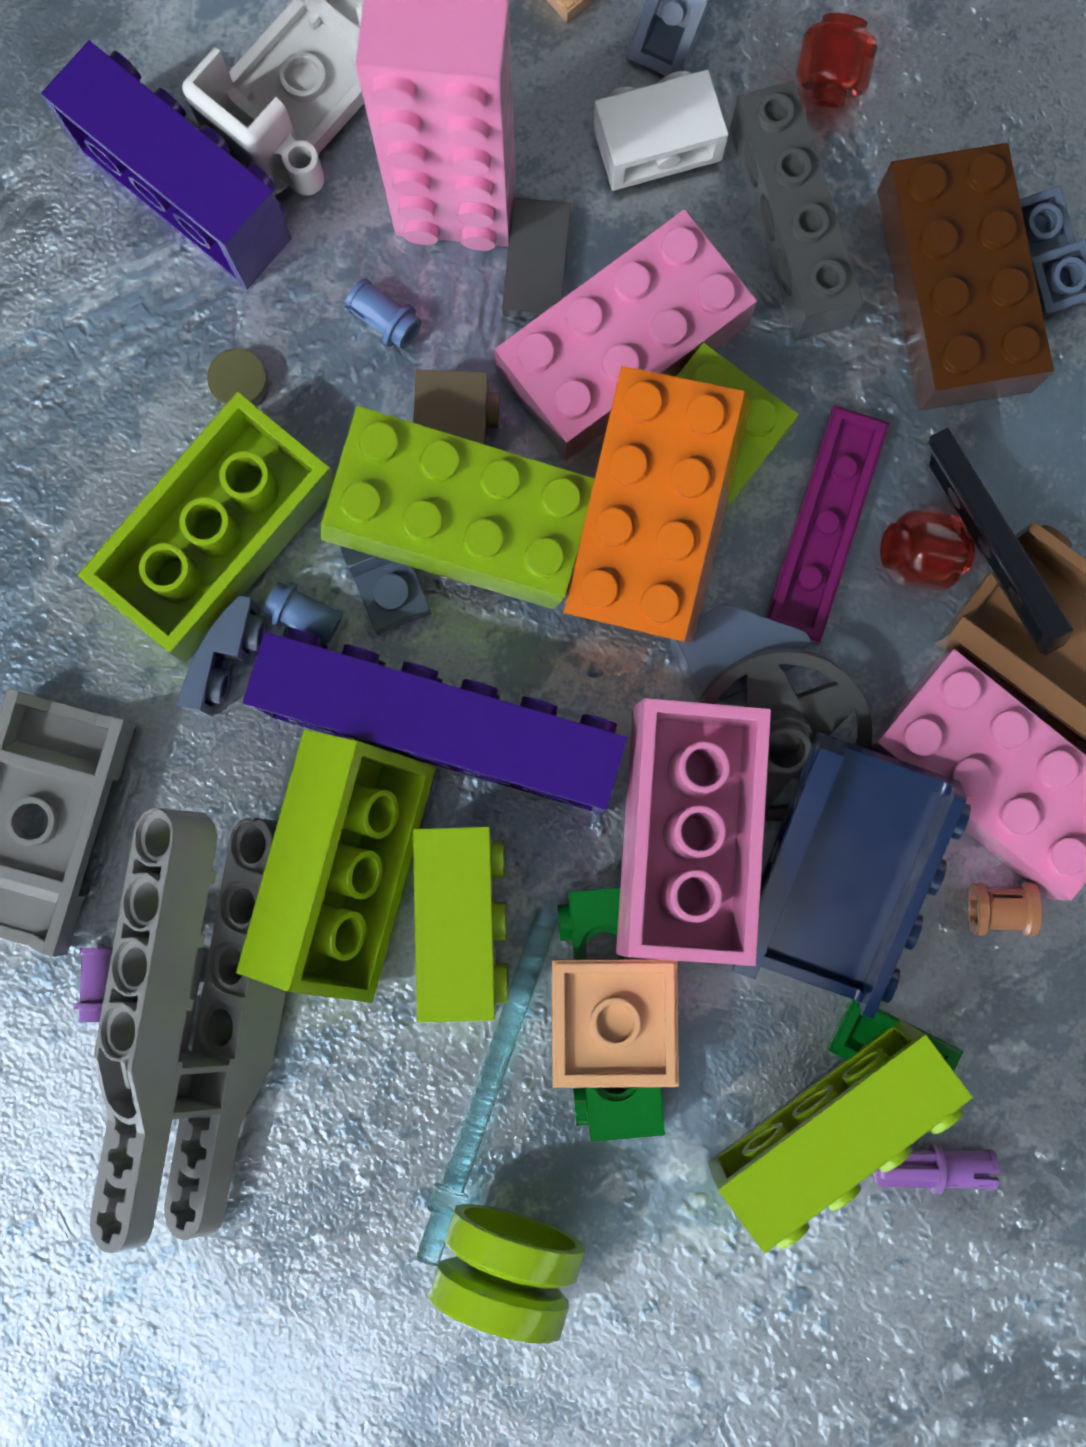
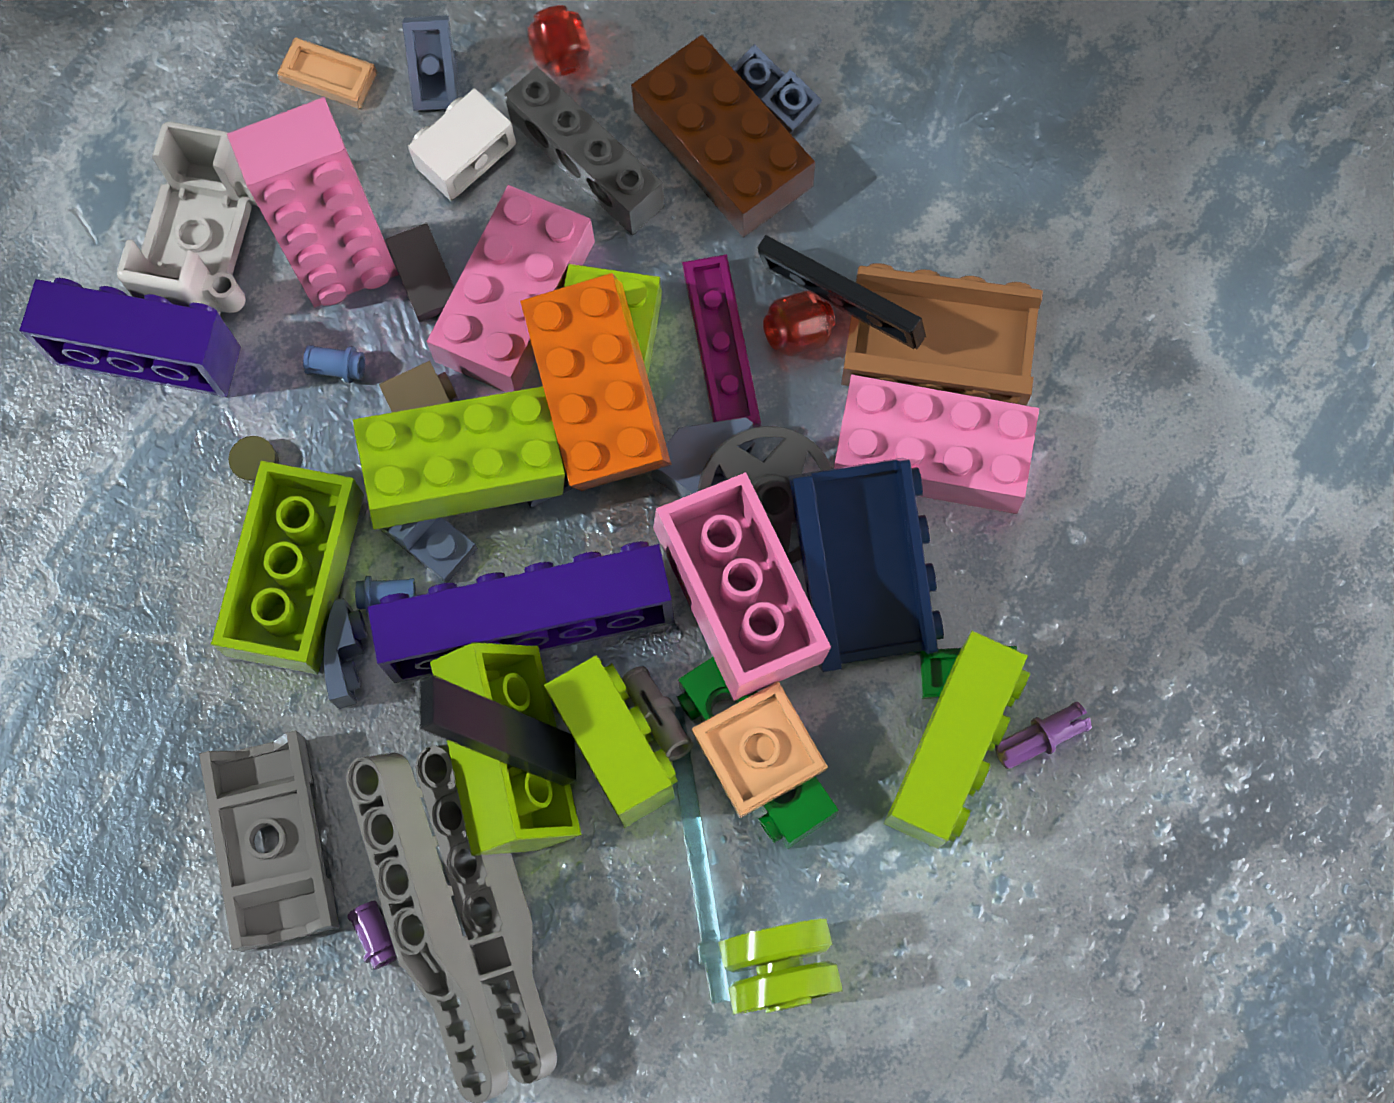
camera: 25 degrees left, 10 degrees down
nougat bush [967,882,1042,936] -> none
none -> black tile [420,675,576,786]
none -> light grey pin [622,666,693,761]

